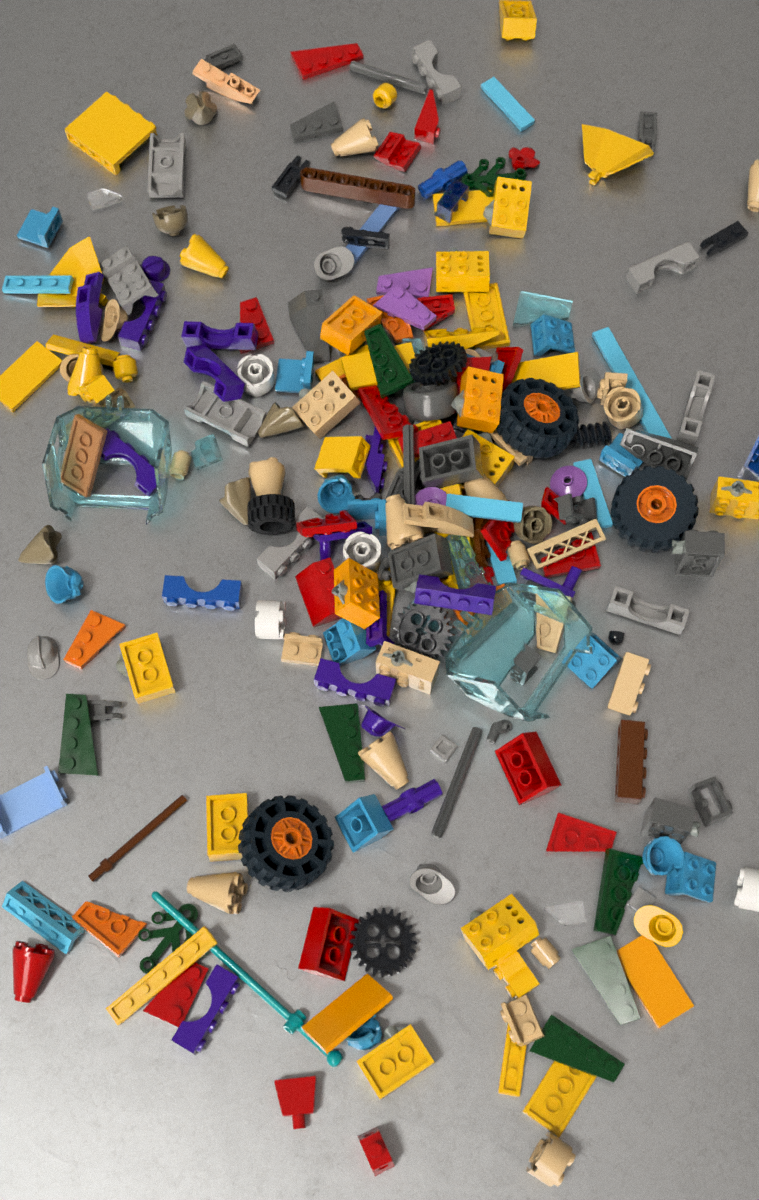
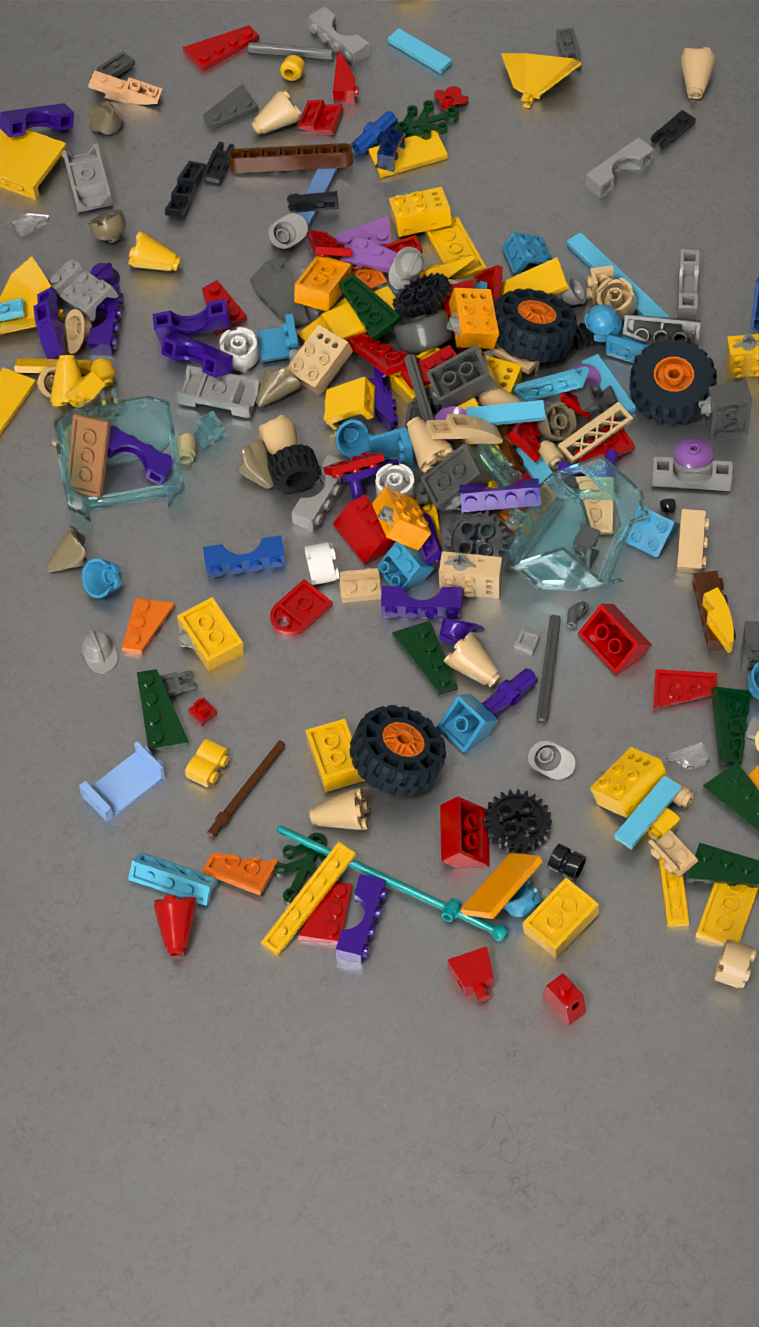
camera: 10 degrees left, 10 degrees down
yellow piece [483,177,532,239] -> none
clear light blue wing [513,291,573,326] -> none
none -> dark purple arch [0,103,74,138]
none -> black slope [165,161,206,219]
none -> yellow brick [185,738,230,788]
none -> red tile [188,697,217,726]
none -> red tile [270,579,333,636]
none -> red wing [307,230,352,257]
none -> light grey piece [388,247,424,290]
none -> medium azure fence [514,366,590,402]
none -> black wheel [547,843,587,881]
none -> dark azure helmet [585,304,622,342]
none -> medium azure tile [614,775,682,850]
none -> medium lavender dish [674,438,713,468]
none -> yellow slope [702,587,734,653]

